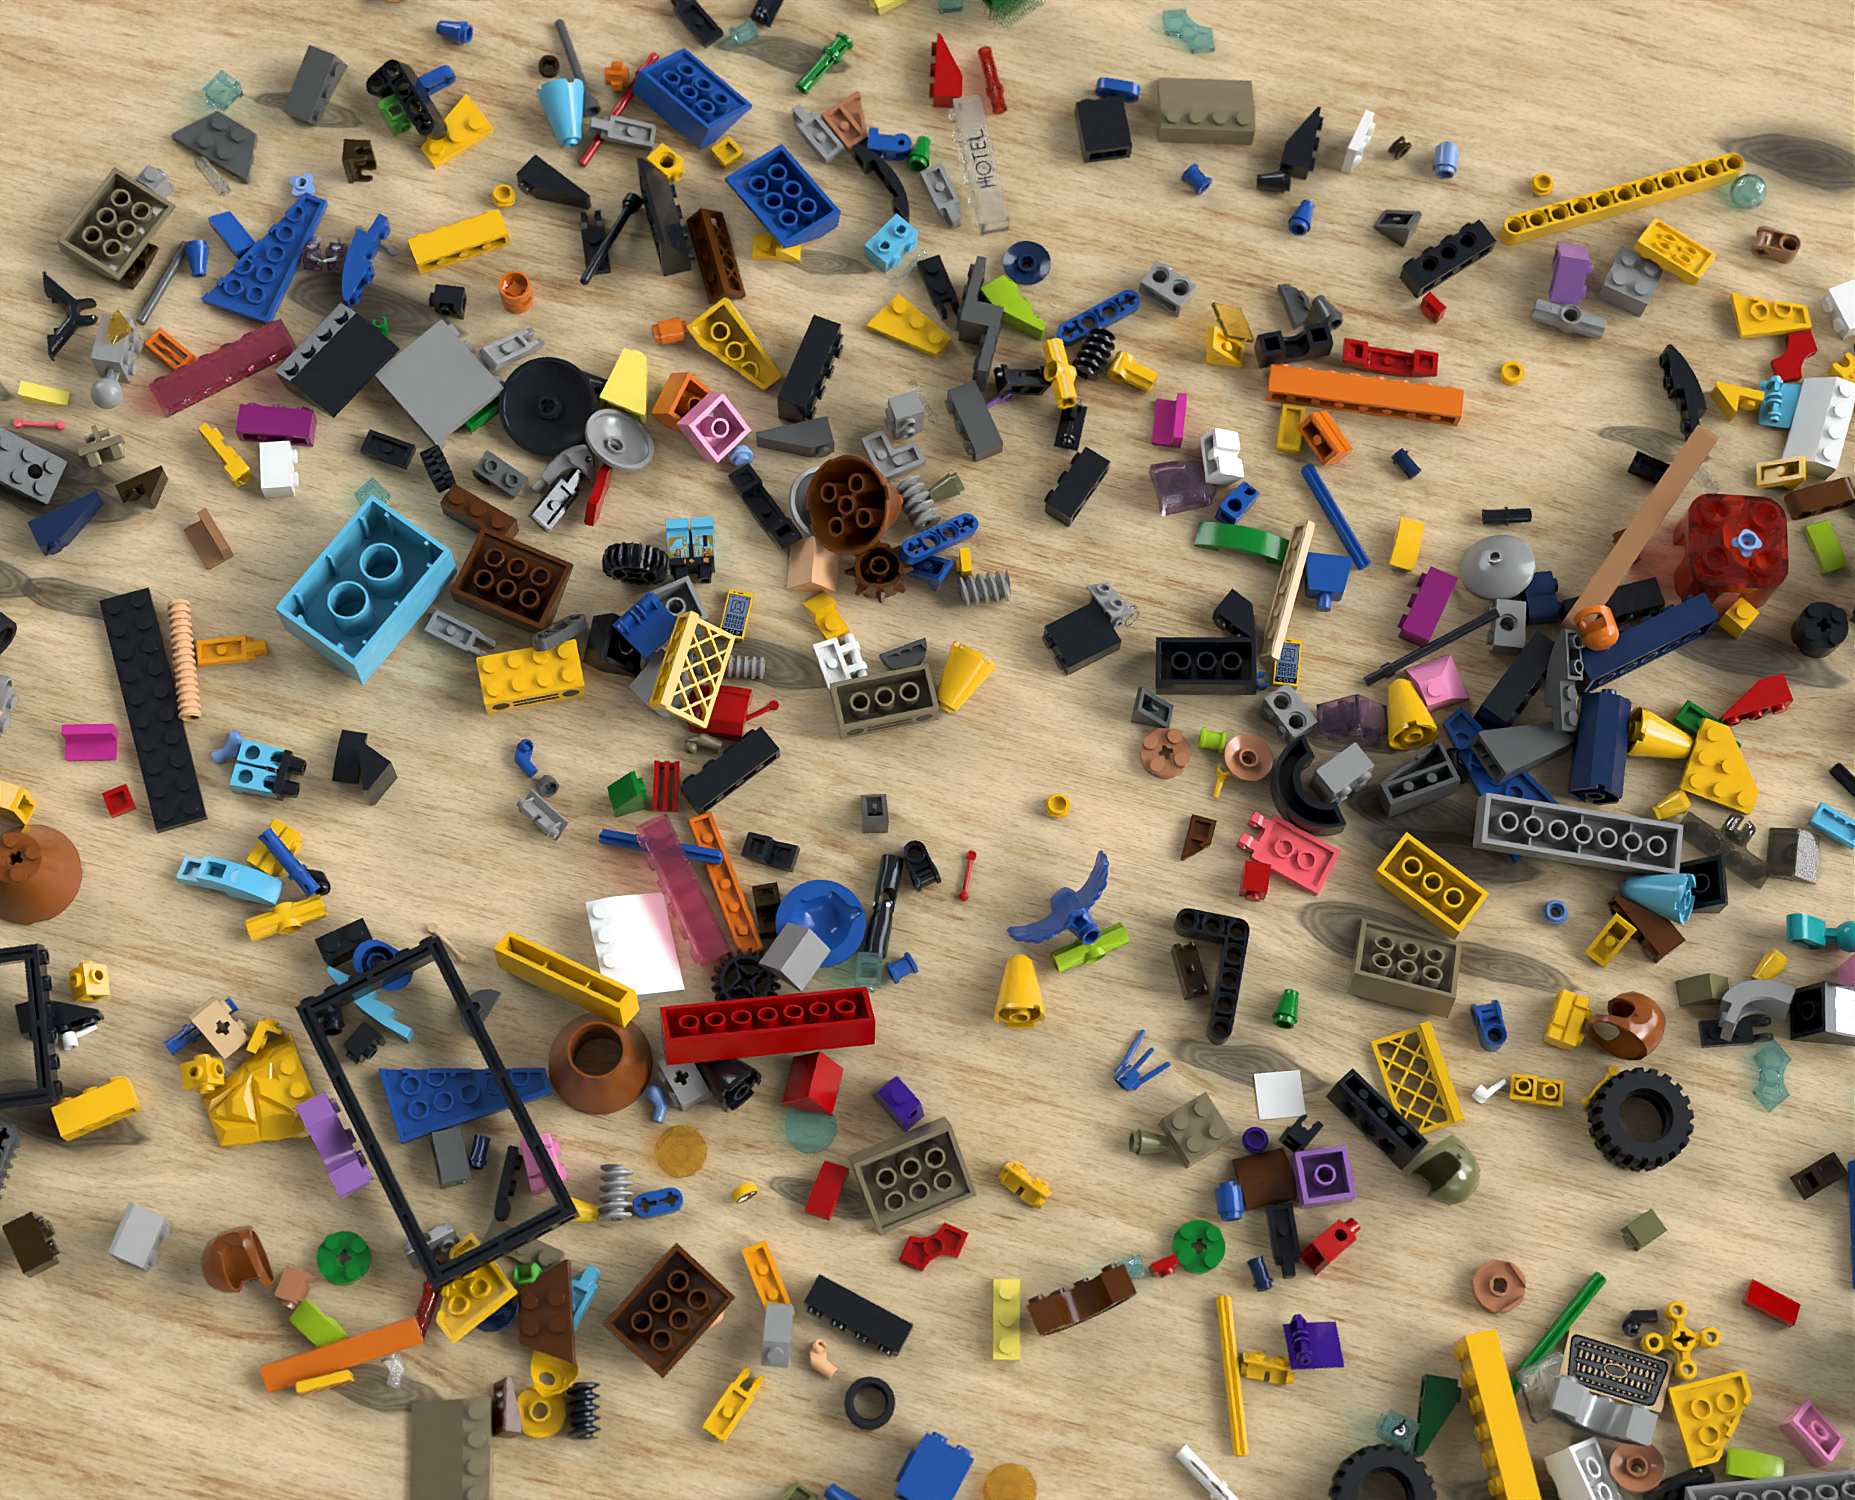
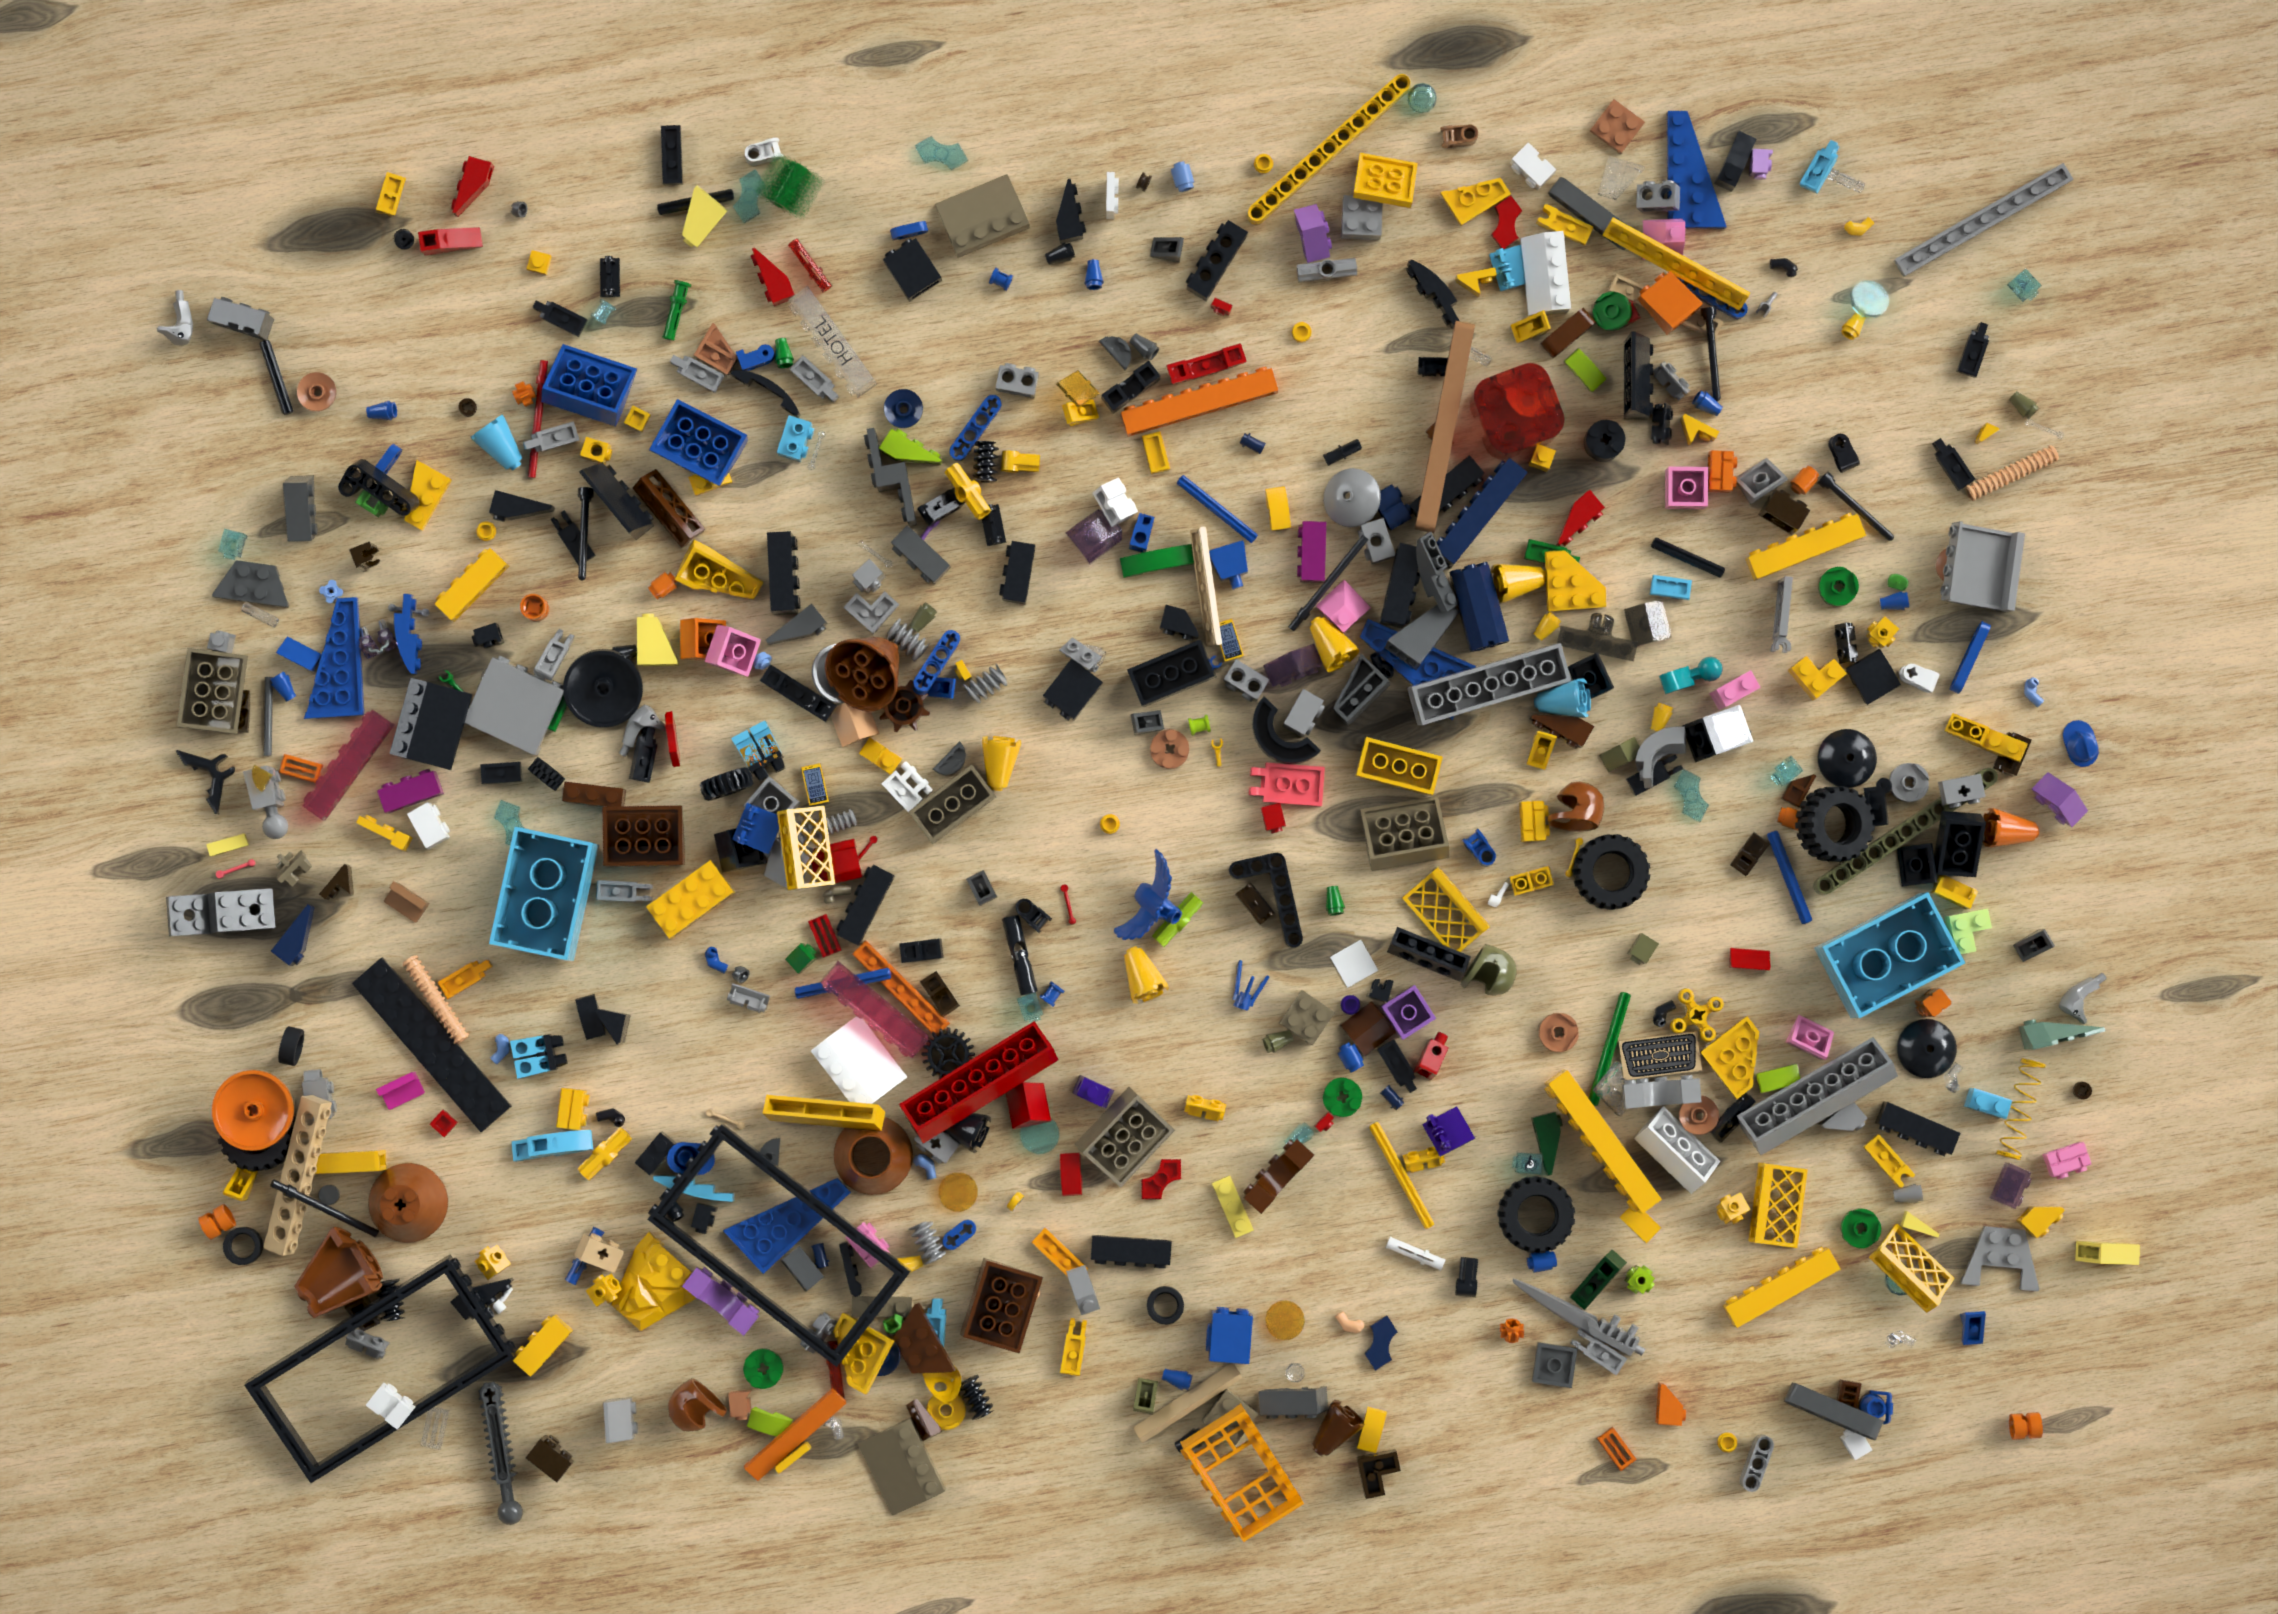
camera: 25 degrees left, 15 degrees up
yellow bracket [244,1017,283,1054] -> none
blue pin [258,827,321,897] -> none
dark grey plate [472,450,528,499] -> none
dark grey beam [531,614,587,651] -> none
dark grey piece [555,19,601,117] -> none
light grey dish [585,409,654,472] -> none
light grey slope [759,922,831,993] -> none
blue piece [775,880,866,968] -> none
light nougat arm [809,1339,837,1379] -> none
yellow wing [866,294,952,358] -> none
black hinge [917,255,960,320] -> none
dark pink panel [1152,393,1187,448] -> none
reddish brown tile [1180,814,1217,861] -> none
nougat dish [1224,734,1273,782] -> none
orange brick [1297,410,1353,466] -> none
medium blue plate [1542,900,1568,925] -> none
orange helmet [1574,605,1619,651] -> none
light blue plate [1731,529,1762,558] -> none

